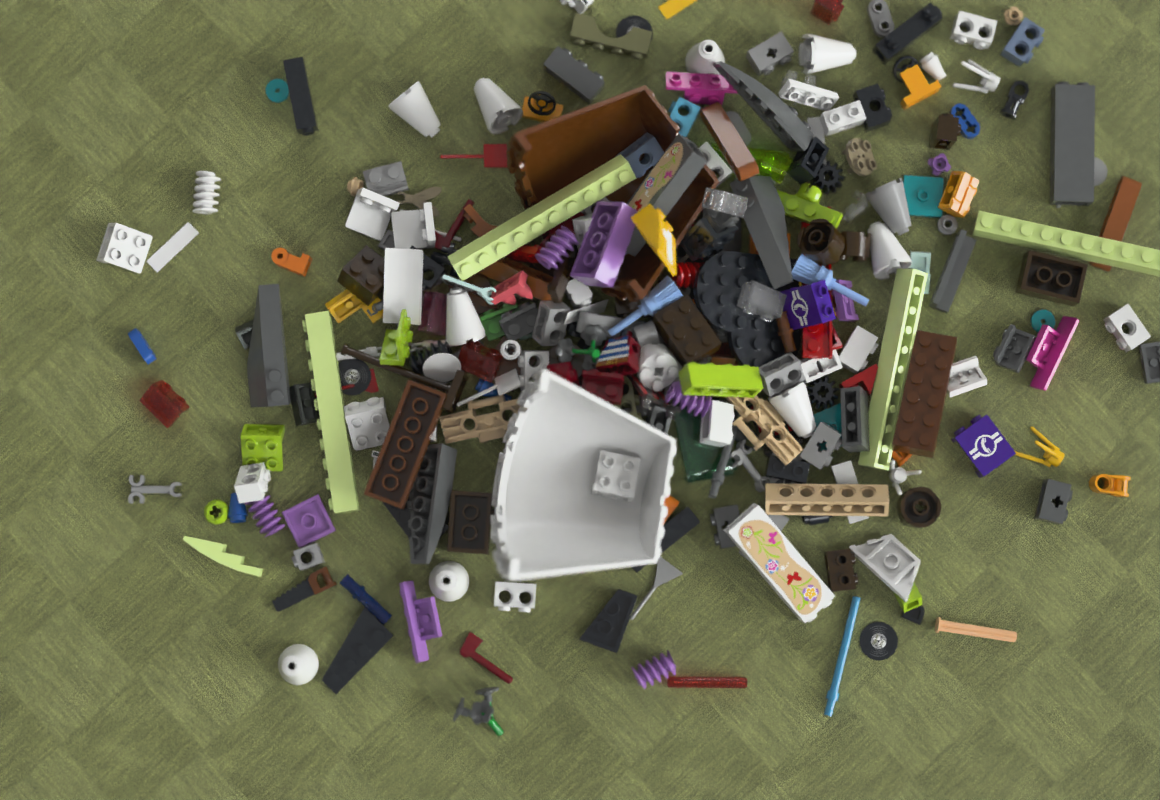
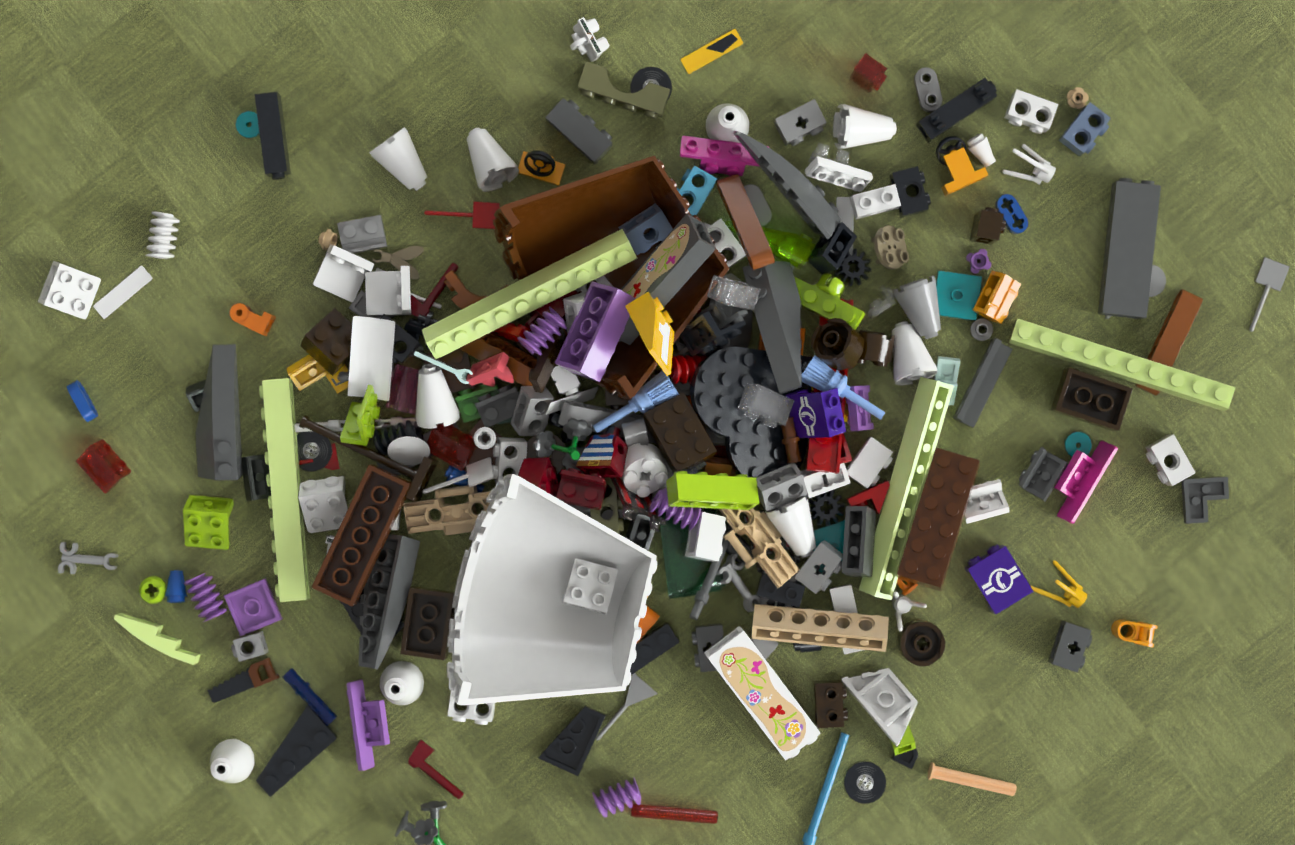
camera: 10 degrees right, 5 degrees up
white brick [234,462,271,504] -> none
black connector [1000,81,1029,120] -> none

